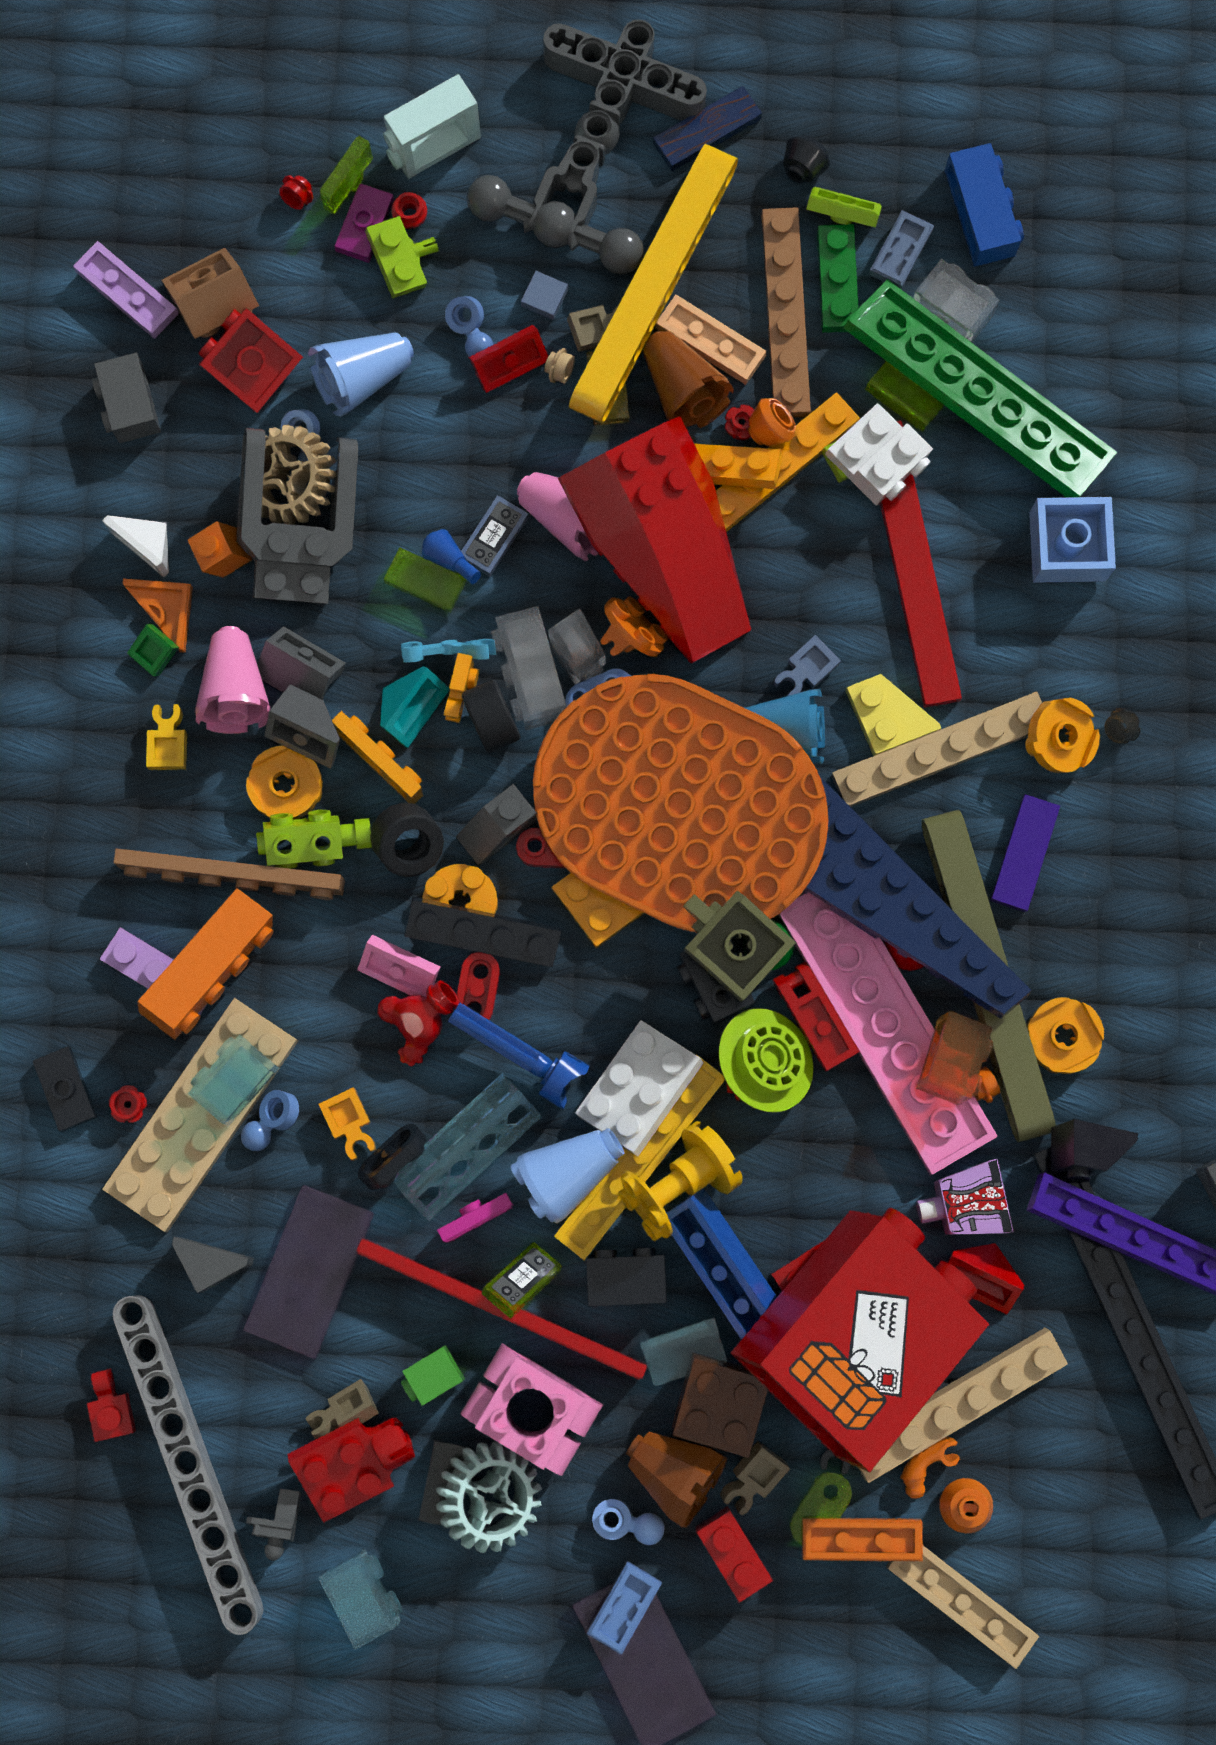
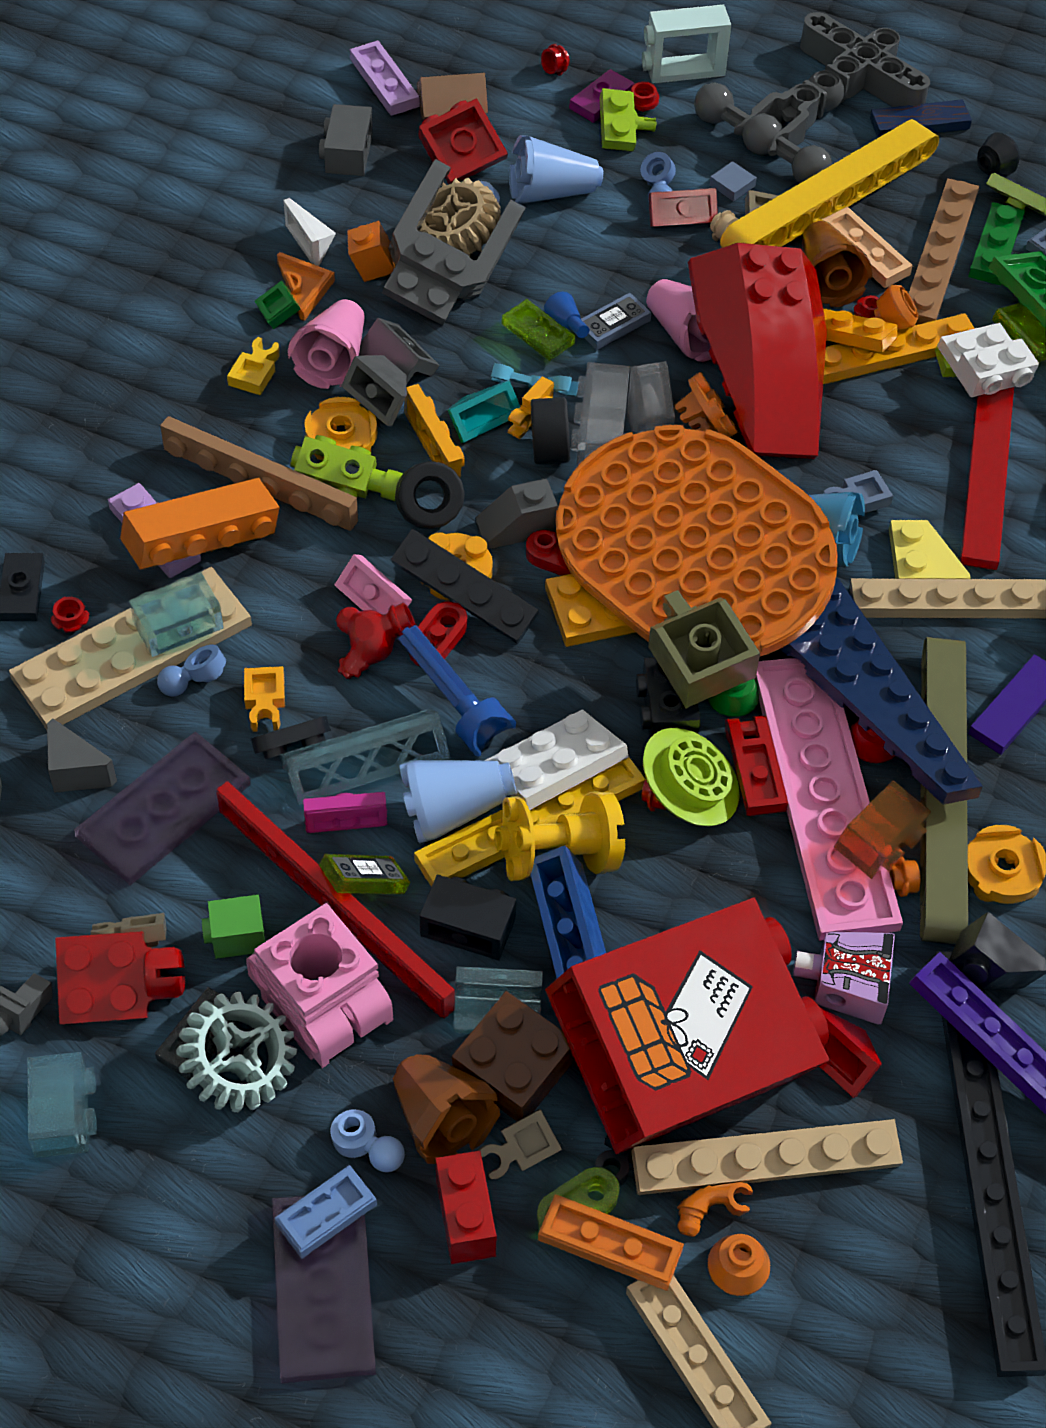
camera: 20 degrees right, 25 degrees down
clear neon green plate [320,136,373,215] -> none

